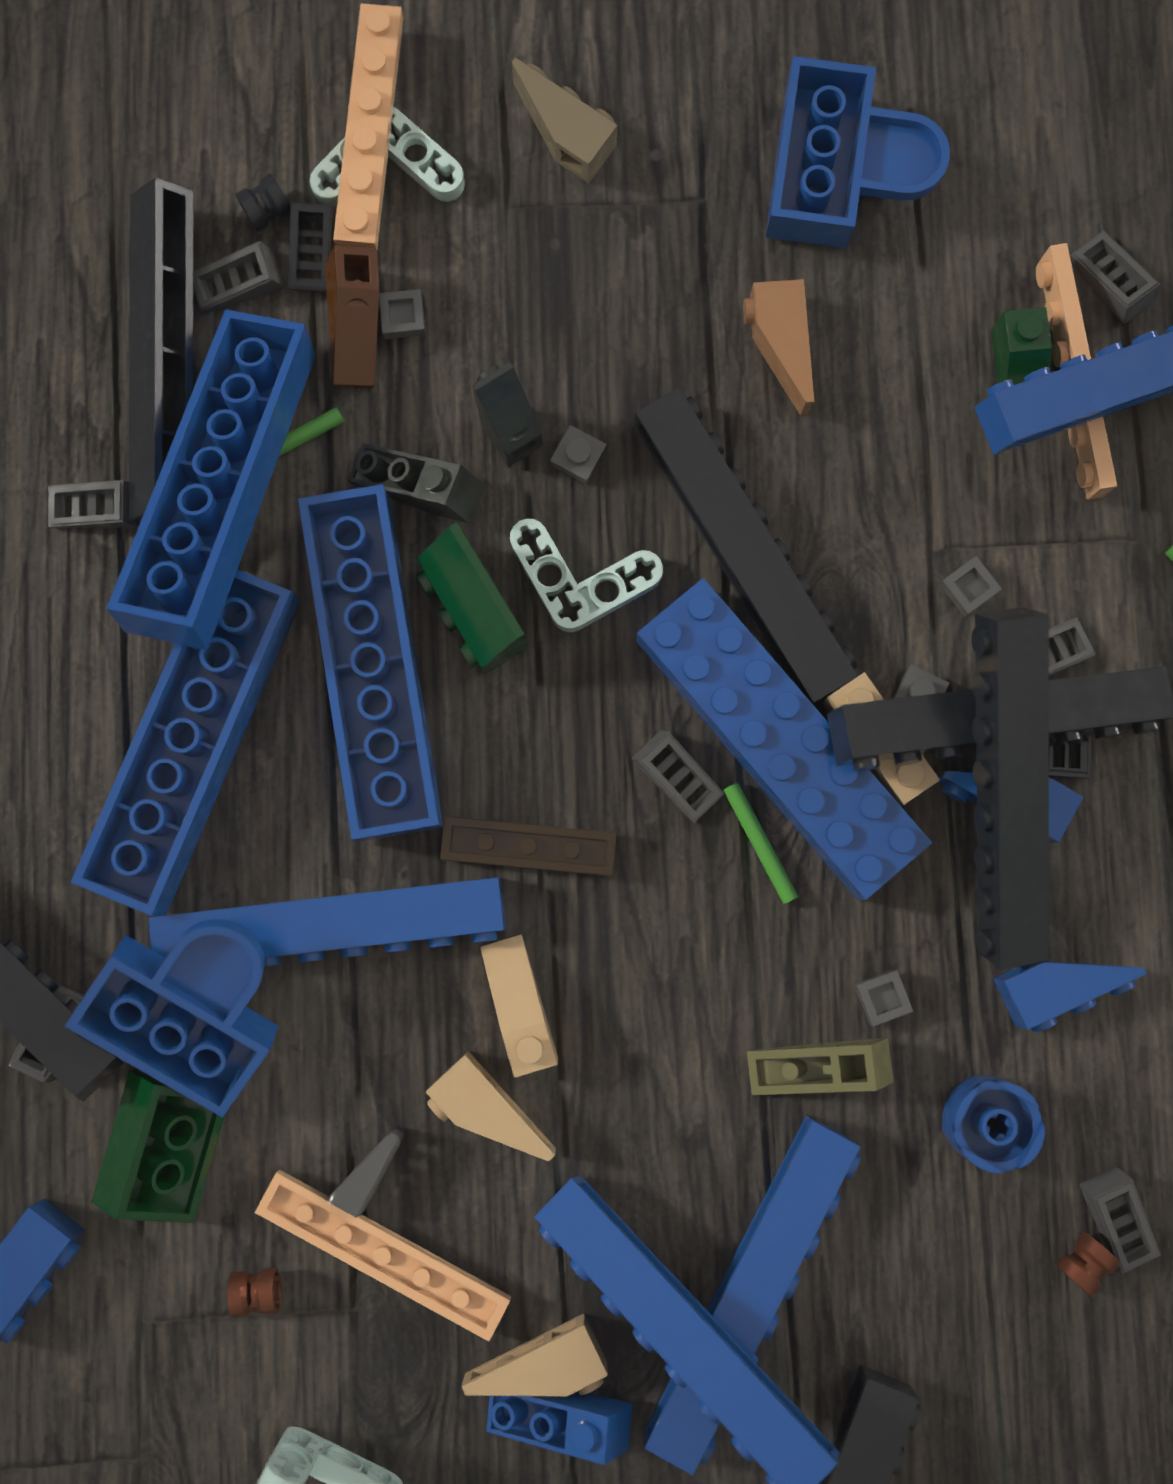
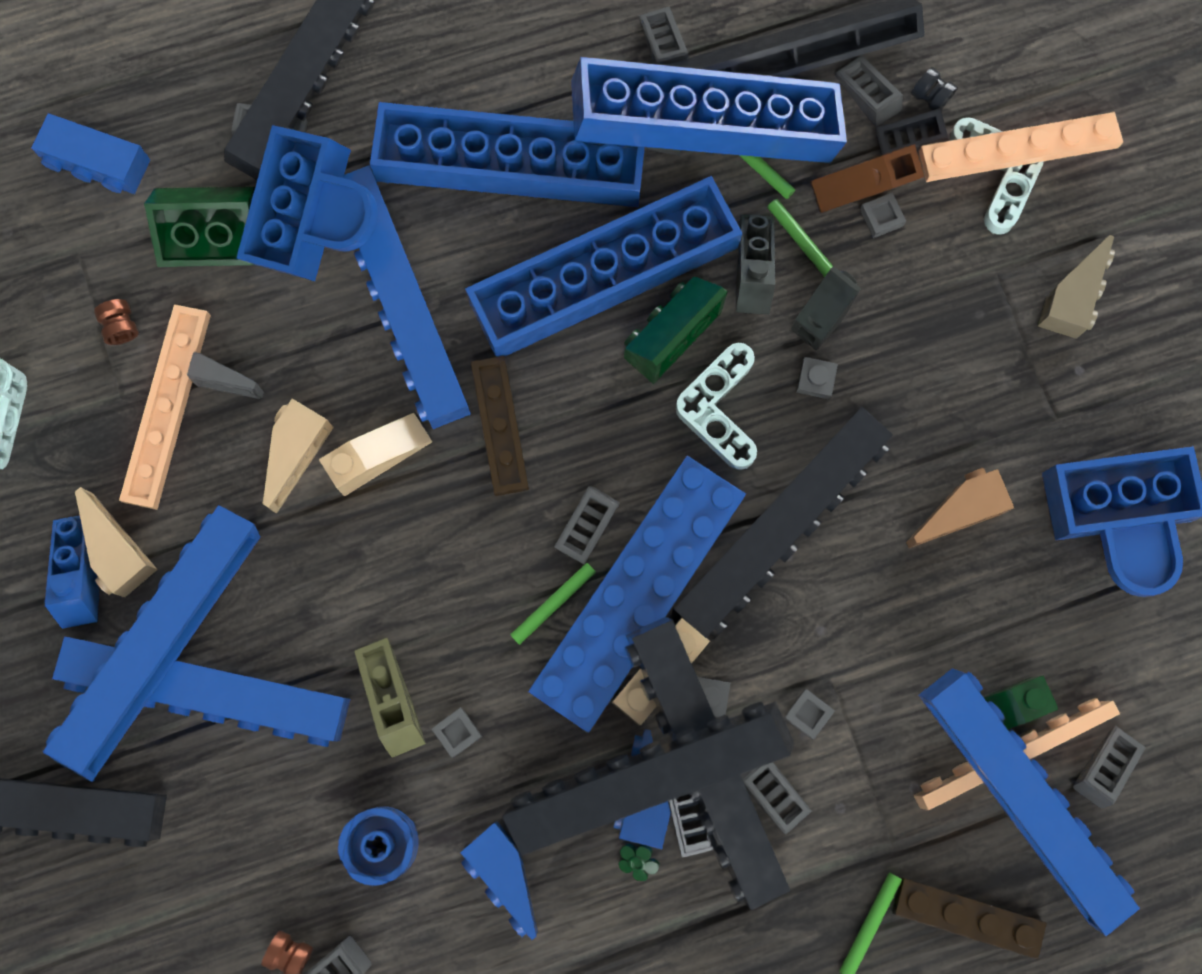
camera: 70 degrees right, 5 degrees down
none -> dark green plant [618,844,660,881]
none -> bright green bar [767,199,833,277]

